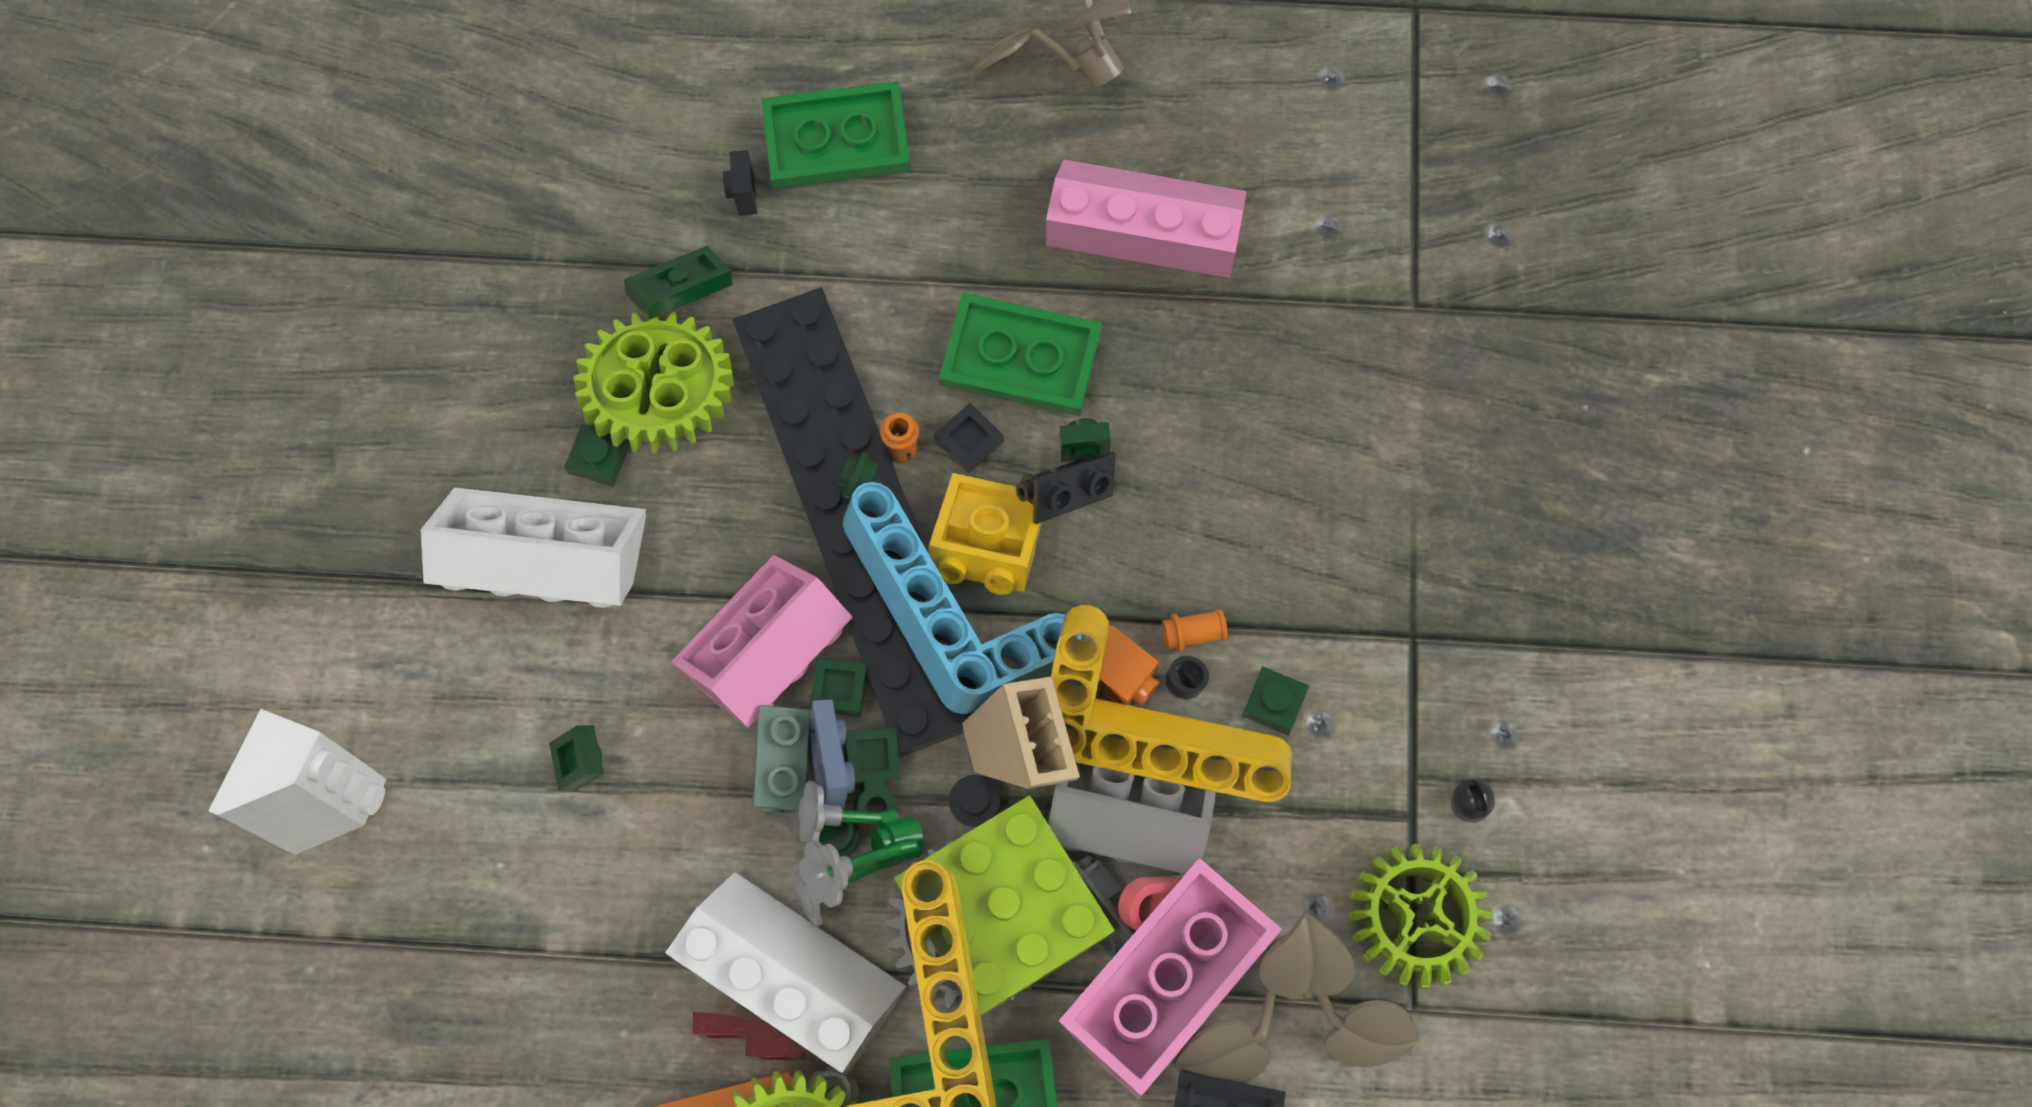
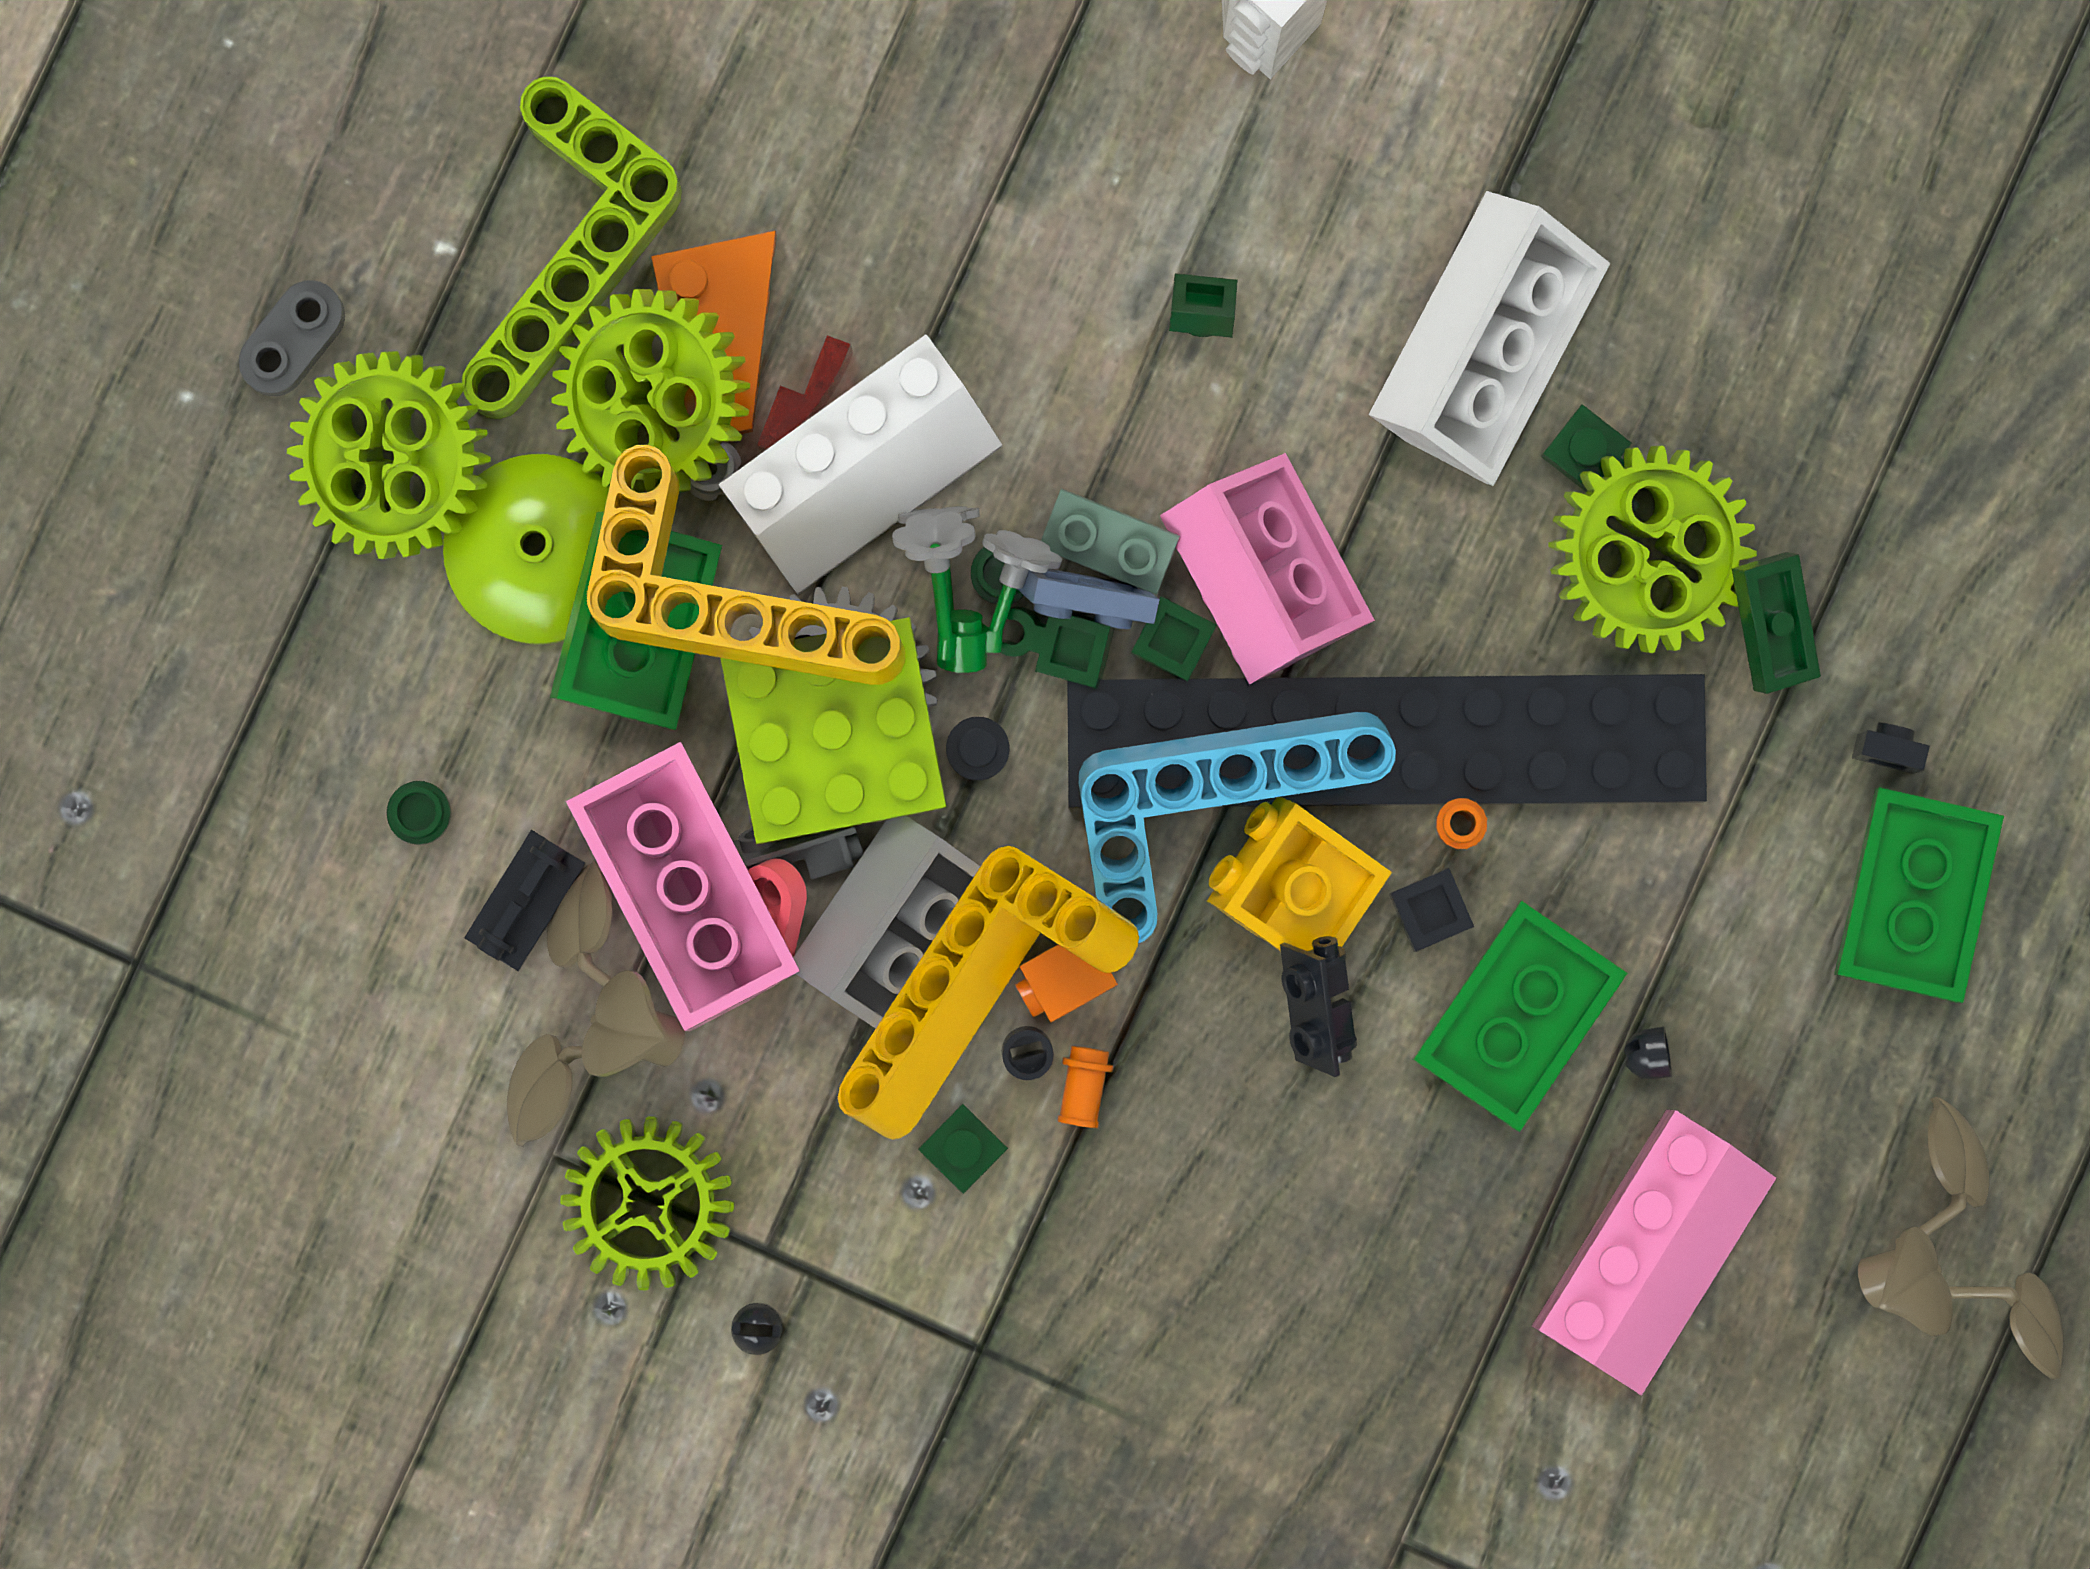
camera: 110 degrees right, 15 degrees up
dark green plate [837,451,878,500] -> none
tan slope [962,677,1080,789] -> none
dark green plate [1059,418,1111,462] -> none
none -> black hinge [1624,1026,1672,1080]

